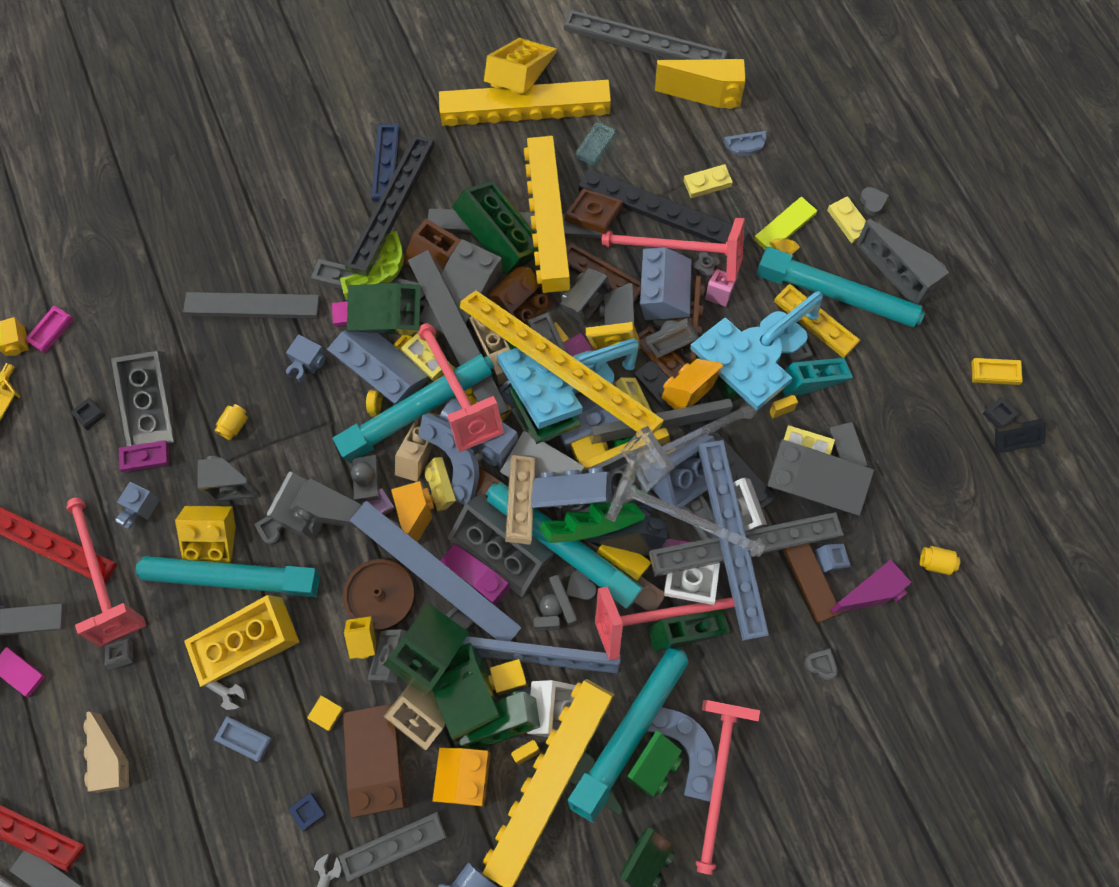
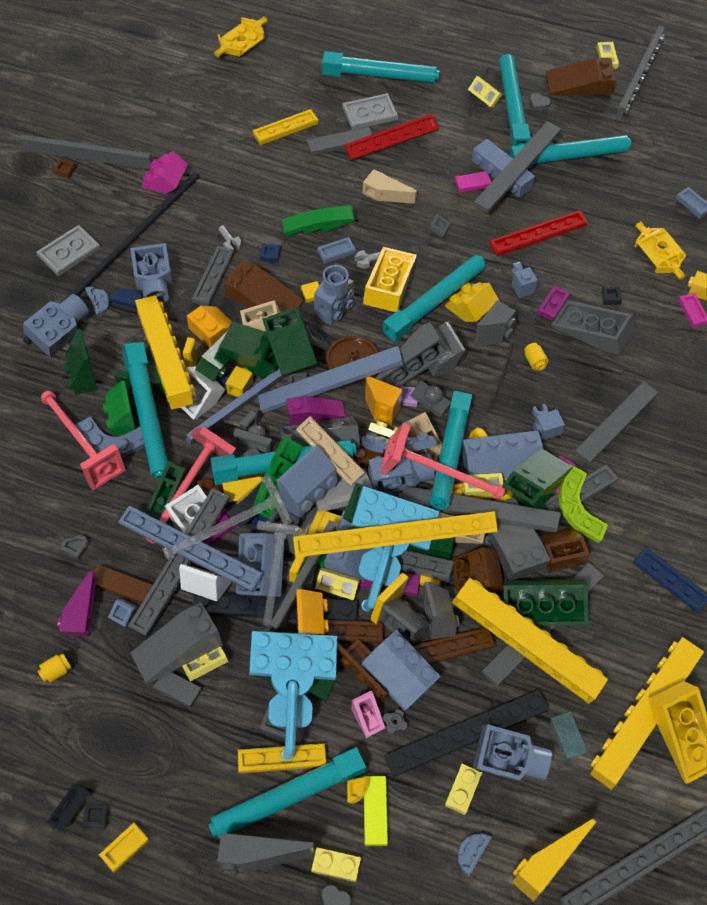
camera: 125 degrees right, 10 degrees down
coral tile [66,497,147,647] -> none
yellow brick [344,616,377,659] -> none
black plate [345,135,435,277] -> none
reddish brown tile [565,188,623,234] -> none
coral tile [602,218,745,281] -> none
dark grey tile [646,318,699,358] -> none
yellow tile [769,395,798,418] -> none
teal slope [783,358,853,397] -> none
none -> green slope [282,206,355,236]
none -> sand blue brick [314,265,354,326]
none -> sand blue brick [473,724,552,780]

